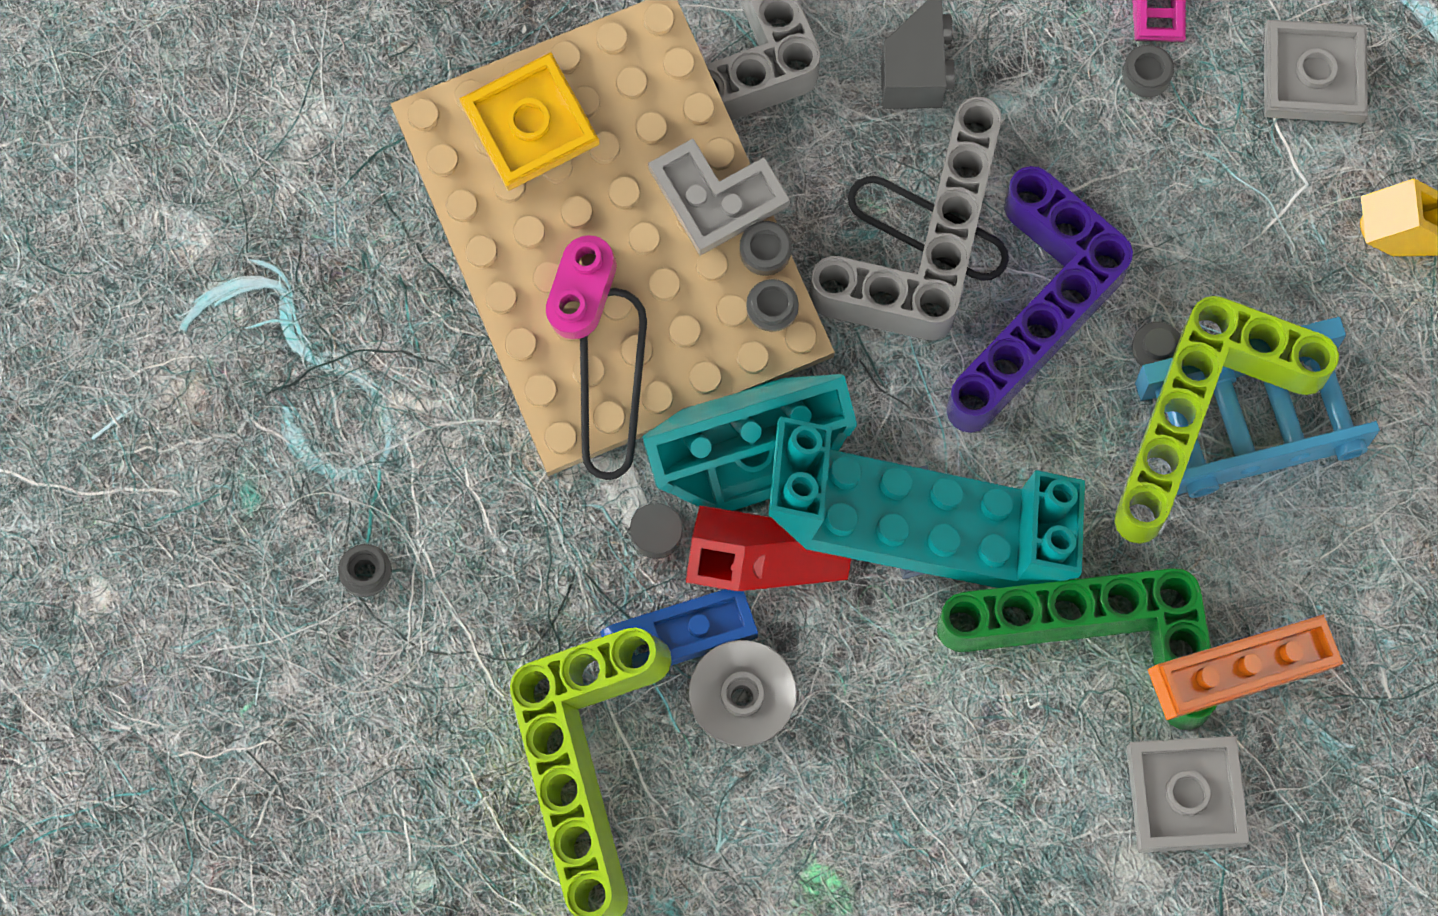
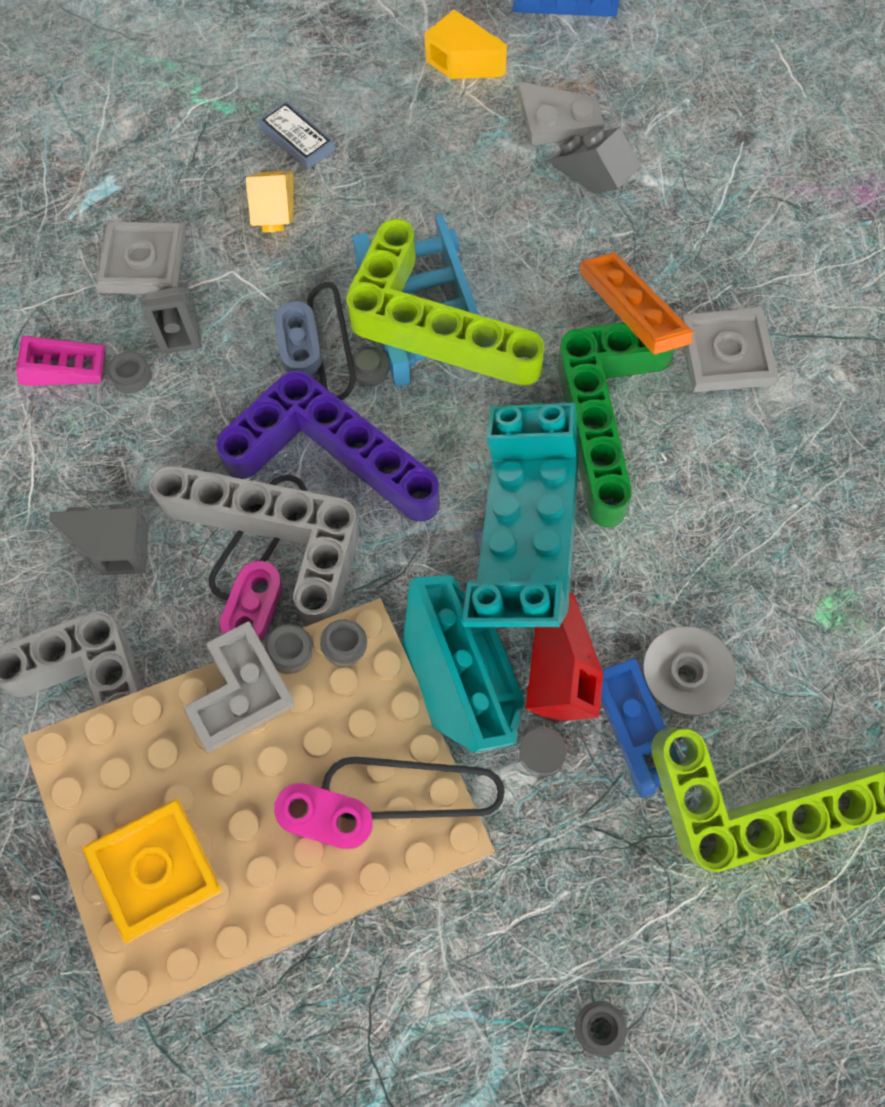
camera: 85 degrees left, 5 degrees down
none -> dark grey slope [141,285,201,354]
none -> dark pink plate [220,561,283,641]
none -> sand blue plate [274,301,322,376]
none -> black piece [307,282,356,400]

